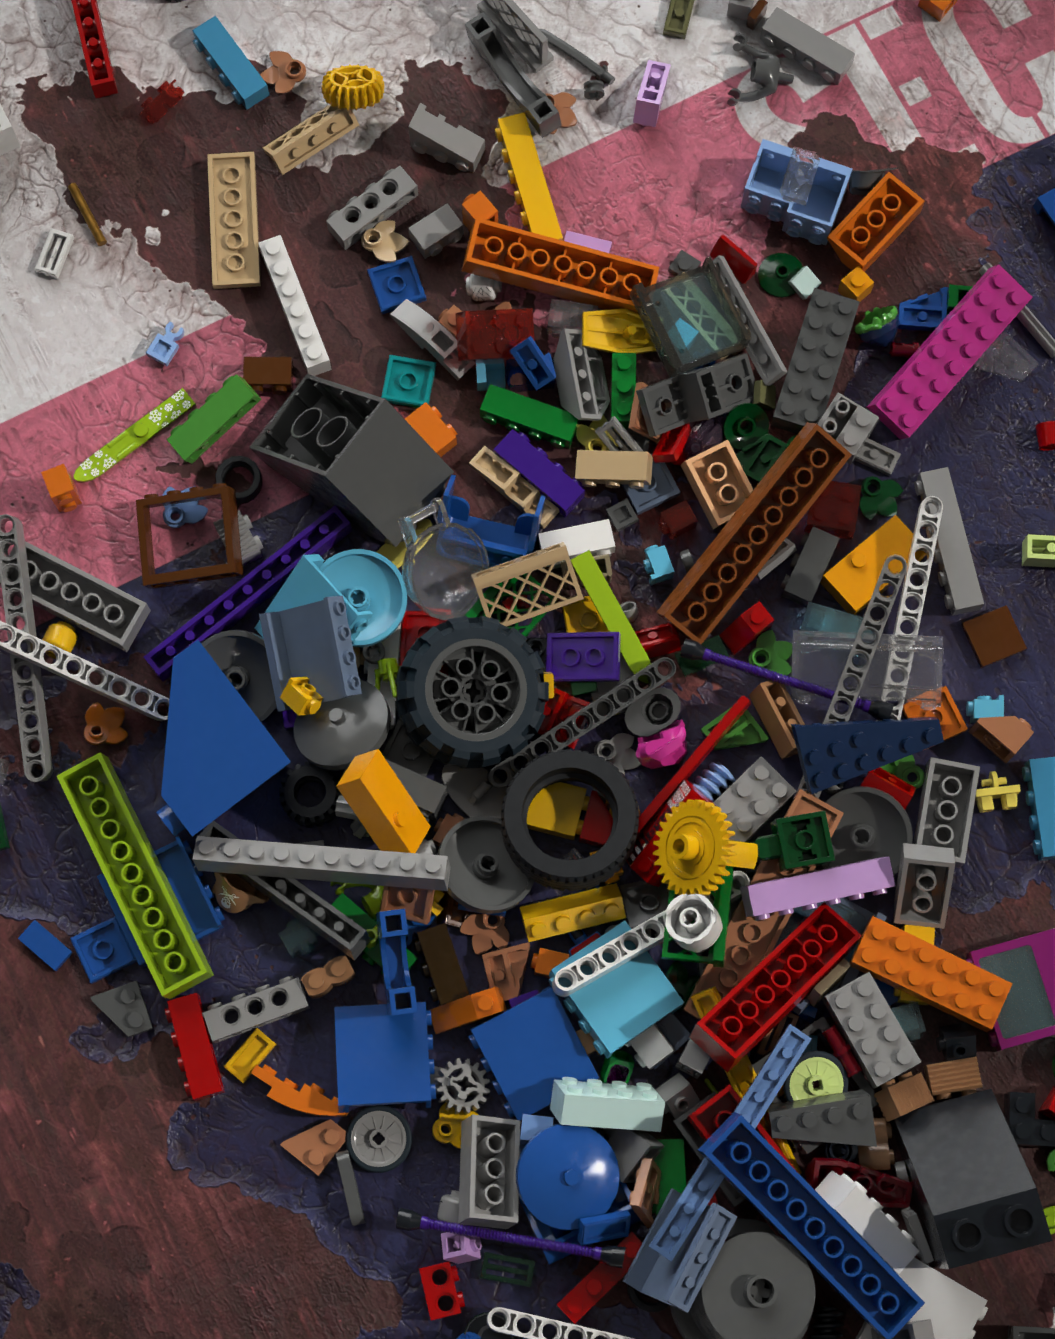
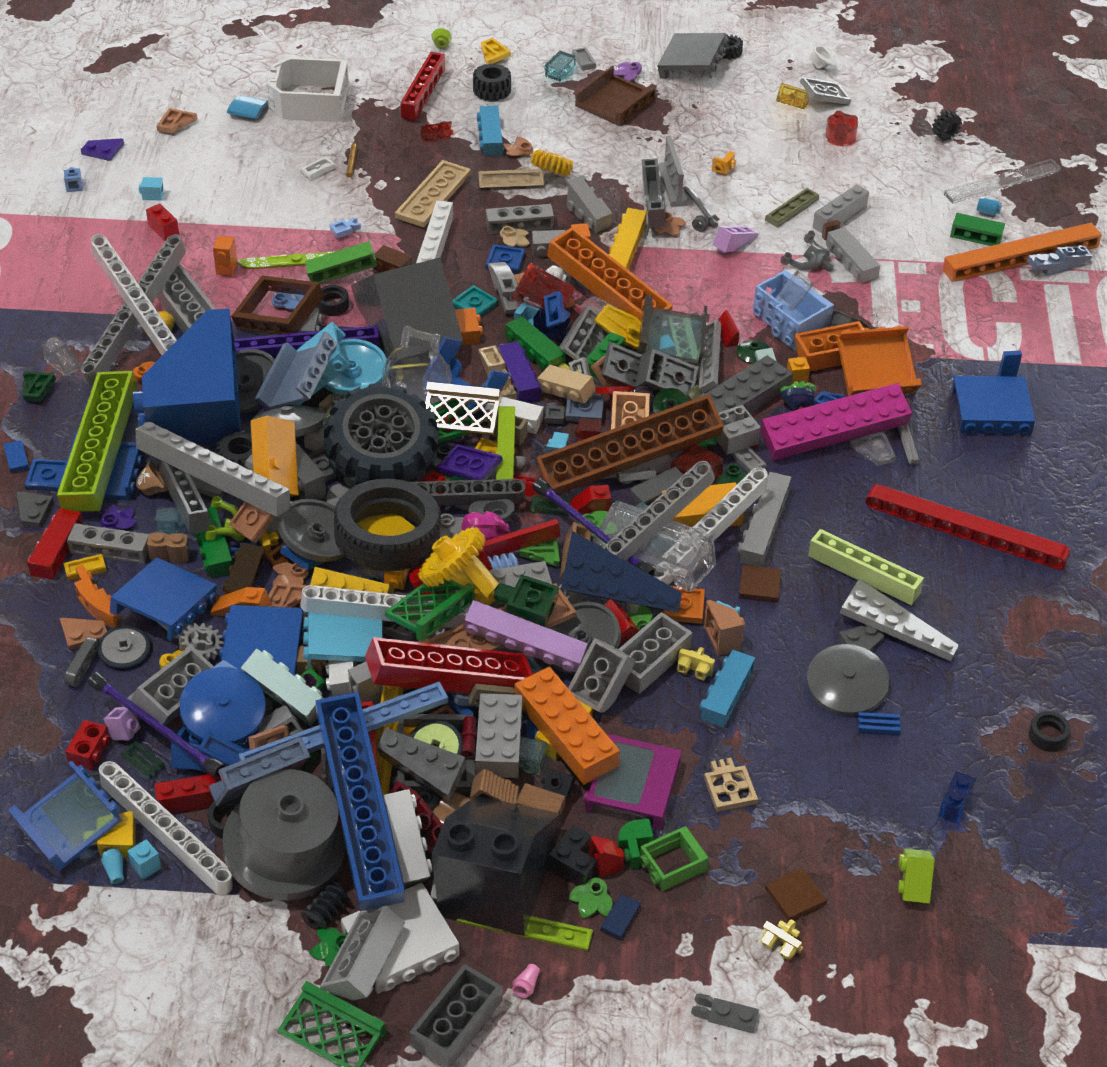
camera: 30 degrees right, 30 degrees down
yellow brick [280,676,323,716] -> none
blue arch [376,909,418,1016] -> none
yellow tile [543,672,554,698] -> none
white brick [665,893,723,953] -> none
none -> dark purple plate [100,504,137,530]
none -> orange panel [837,325,922,396]

